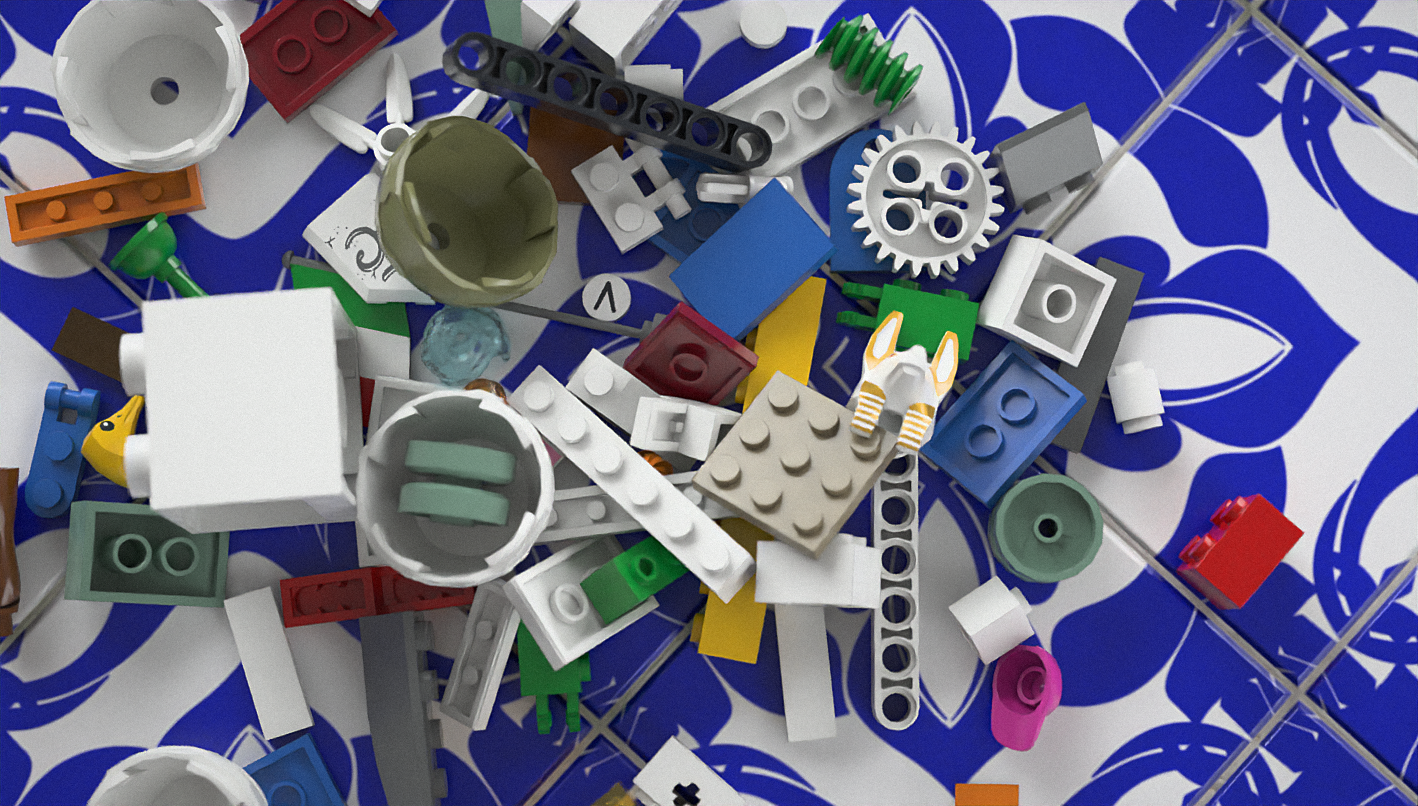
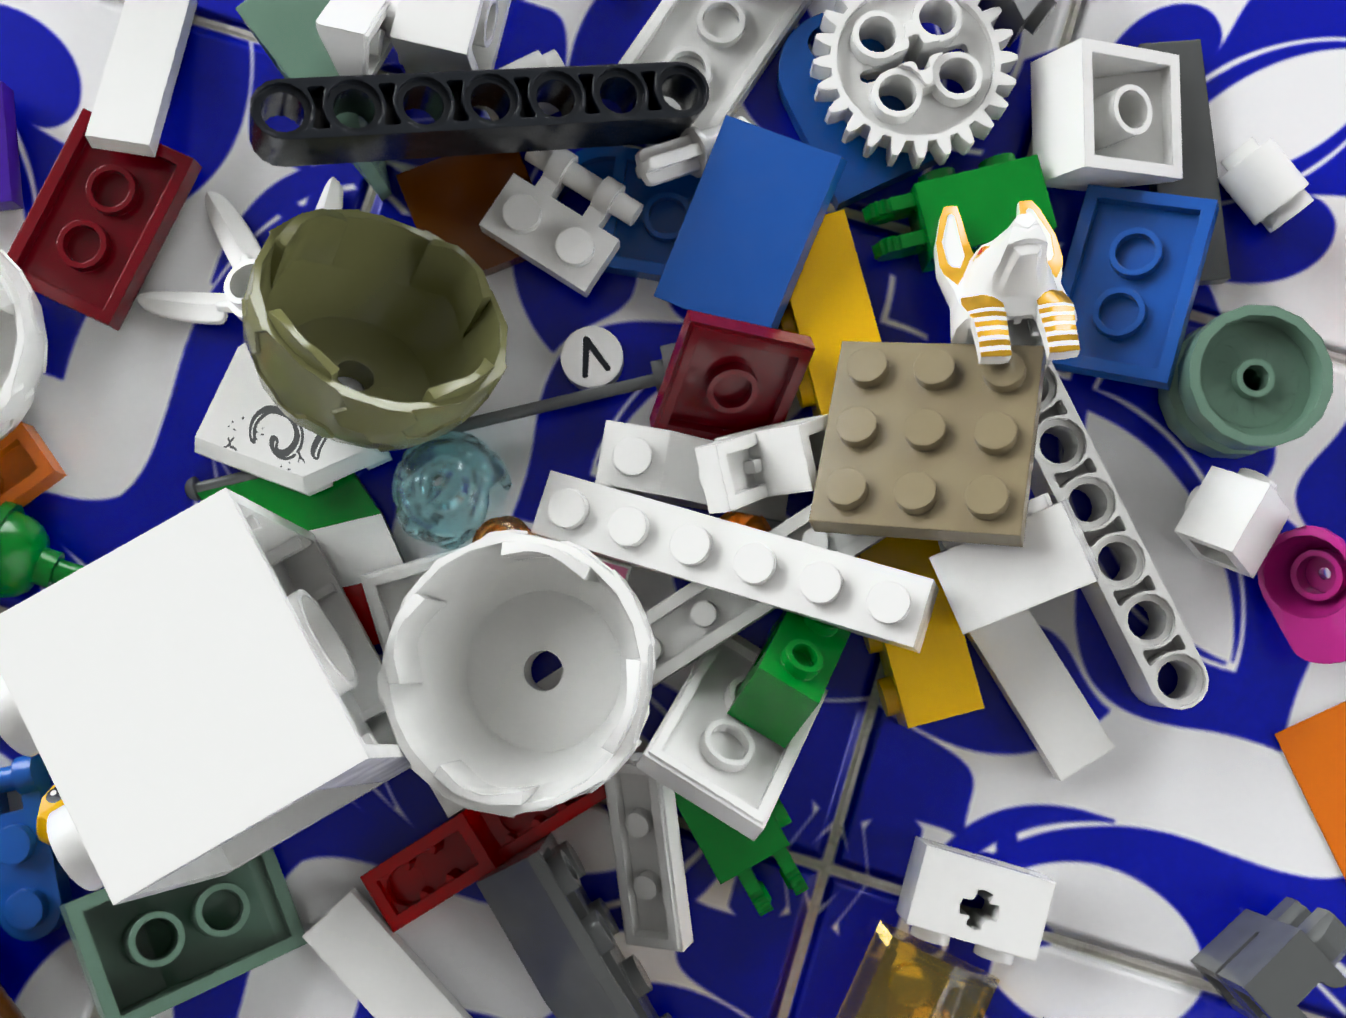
camera: 20 degrees left, 0 degrees up
sand green wheel [397,440,518,527] -> none

